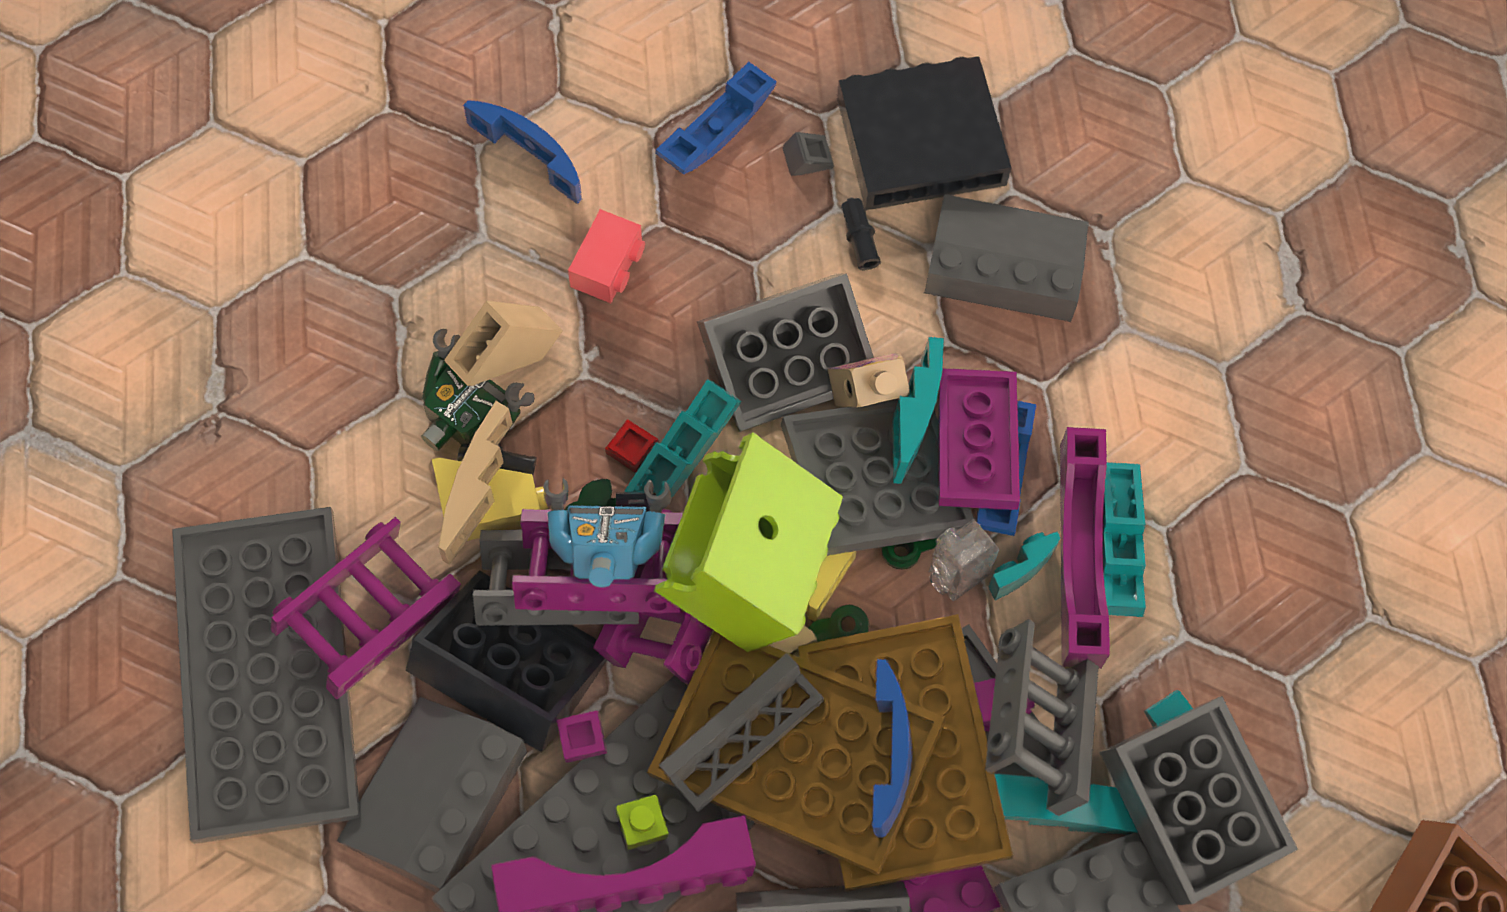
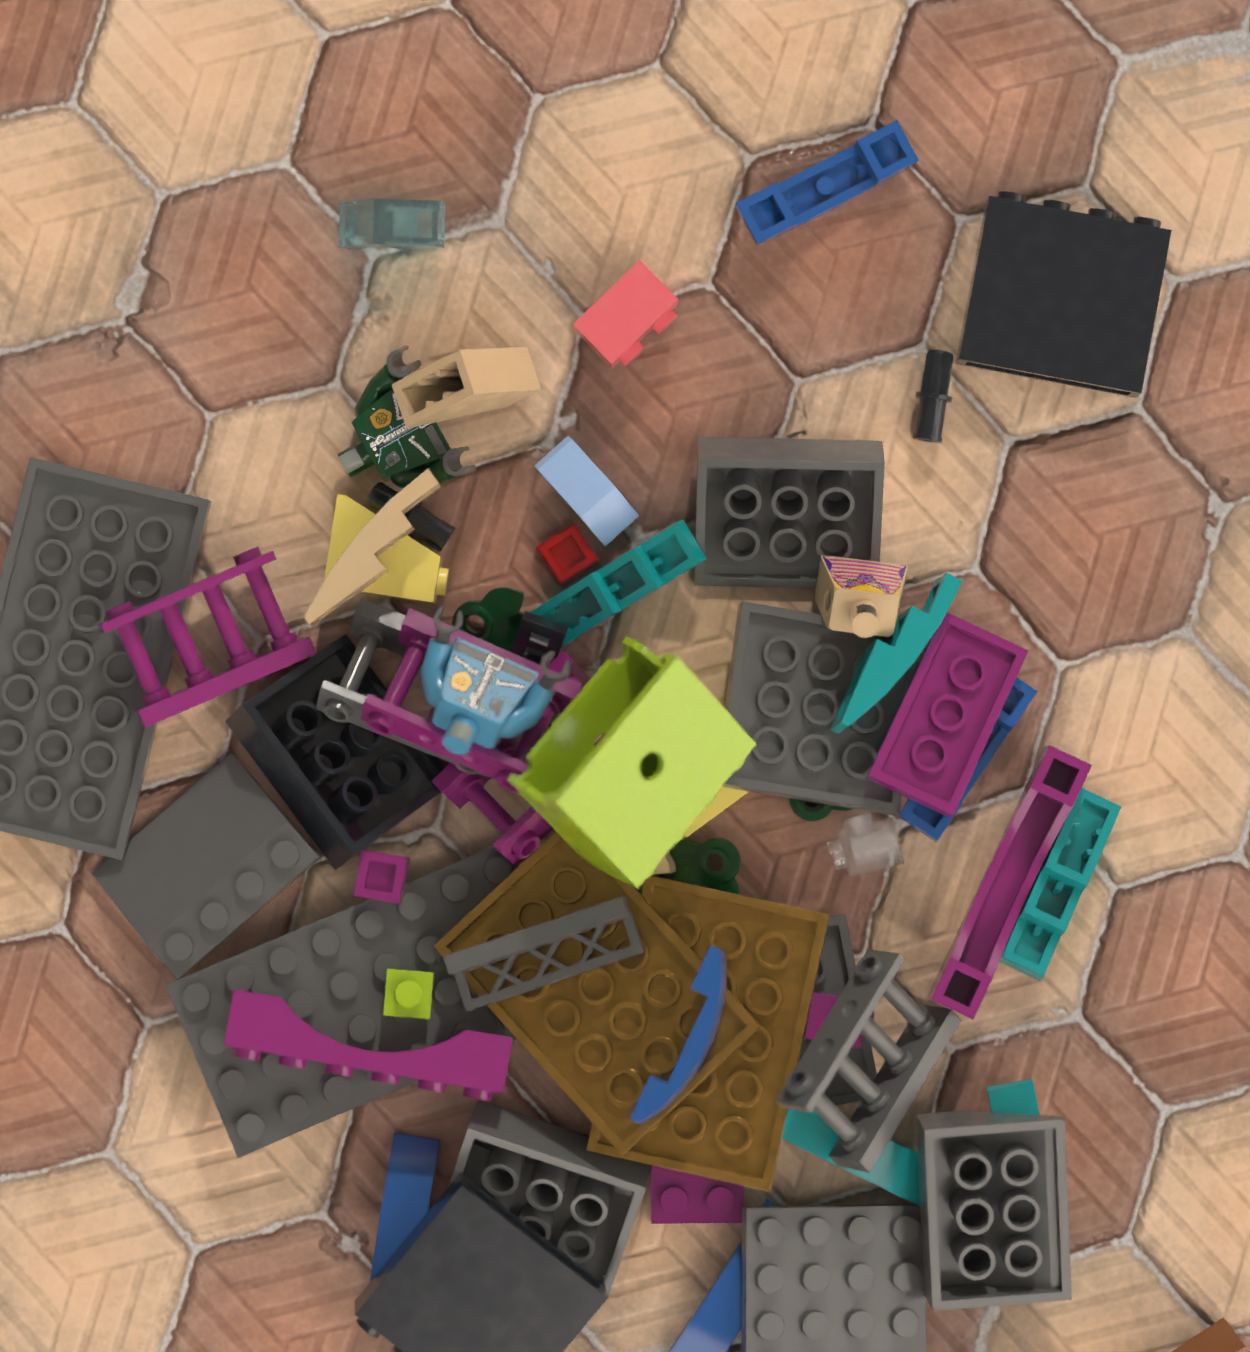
camera: 25 degrees right, 20 degrees up
blue slope [463,100,582,204] -> none
dark grey slope [783,132,834,176] -> none
dark grey slope [924,194,1089,322] -> none
teal slope [988,531,1060,601] -> none
none -> clear light blue slope [339,198,445,251]
none -> light blue slope [534,436,639,546]

